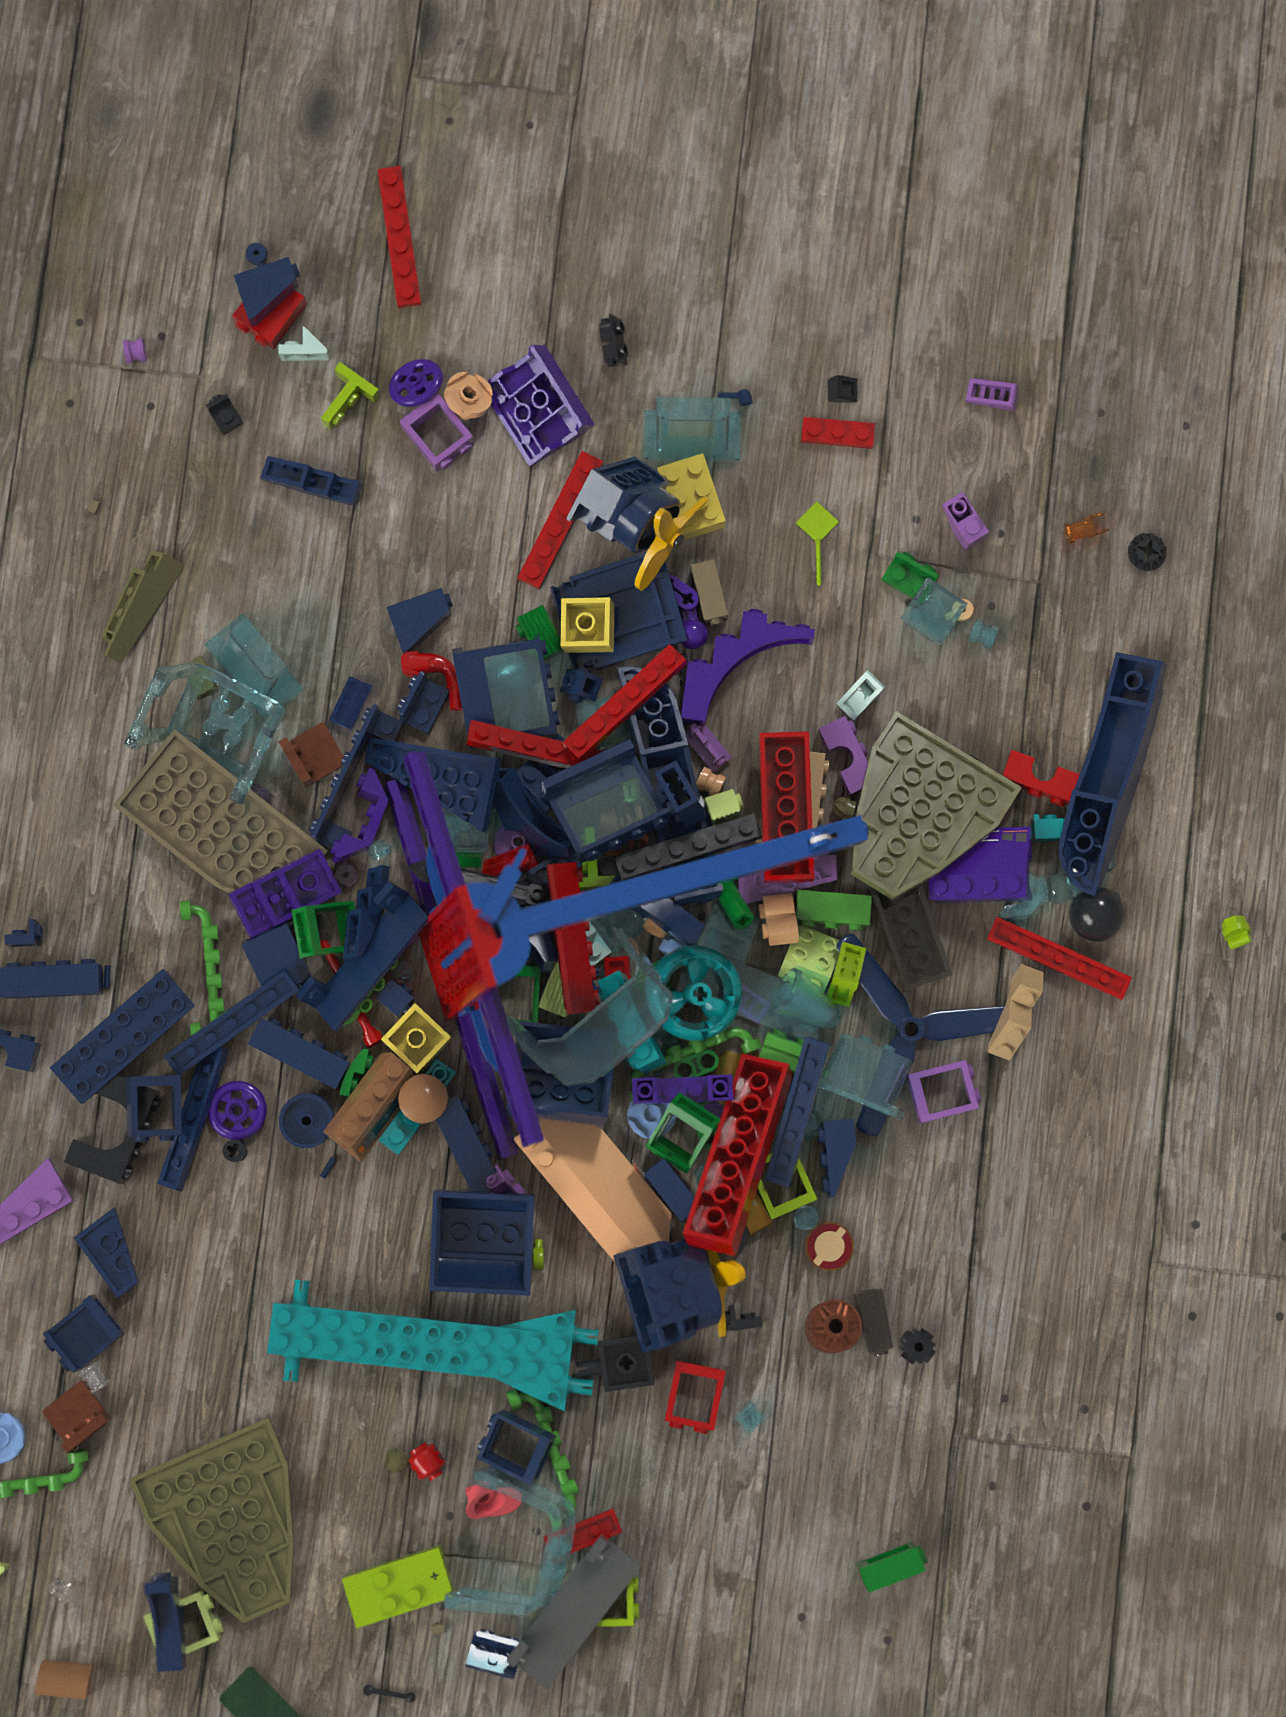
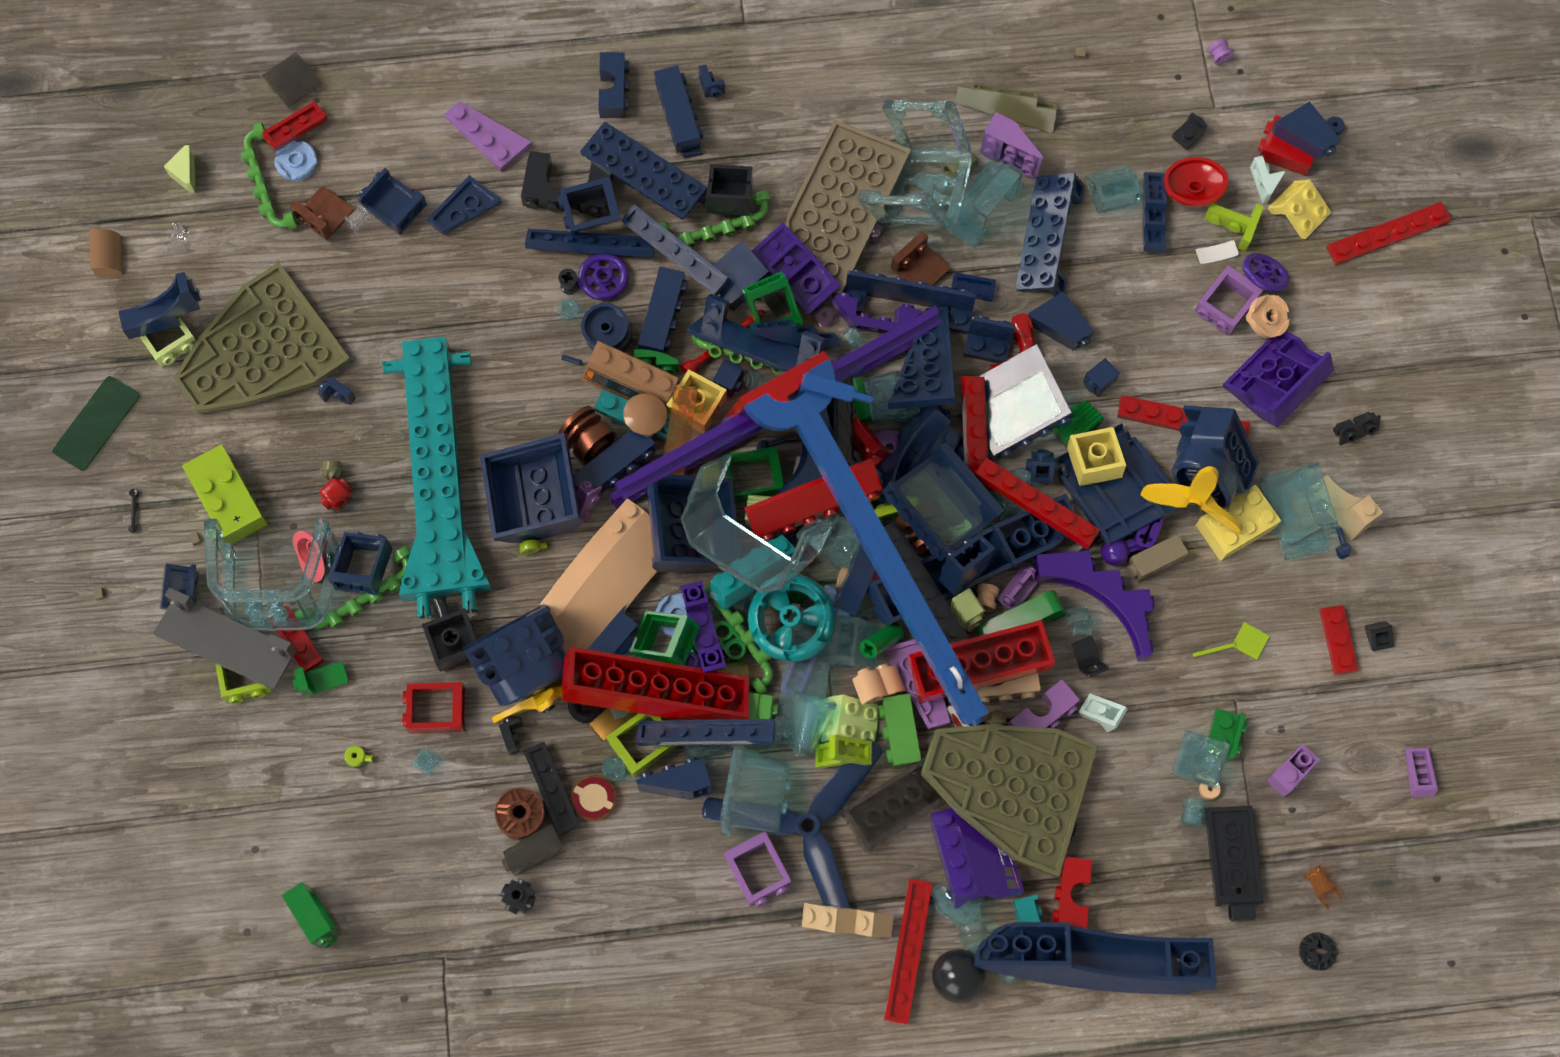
camera: 75 degrees right, 10 degrees down
none -> green bracket [292,662,349,697]
none -> dark blue bracket [318,376,356,405]
none -> lime piece [344,746,374,767]
none -> black plate [523,742,580,836]
none -> clear light blue plate [557,299,579,320]
none -> copper wheel [557,405,617,465]
none -> clear orange brick [663,385,698,475]
none -> black piece [706,164,753,216]
none -> green beam [975,590,1067,636]
none -> medium lavender slope [980,112,1043,178]
none -> dark blue bracket [1015,173,1085,297]
none -> clear light blue piece [1066,606,1093,636]
none -> black bracket [1071,636,1109,678]
none -> dark blue brick [1083,358,1120,397]
none -> clear light blue slope [1085,166,1142,214]
none -> red dish [1164,157,1229,207]
none -> white sticker [1196,240,1239,264]
none -> black hinge [1204,806,1264,922]
none -> light yellow bracket [1267,180,1331,239]
none -> tan arch [1308,475,1383,541]

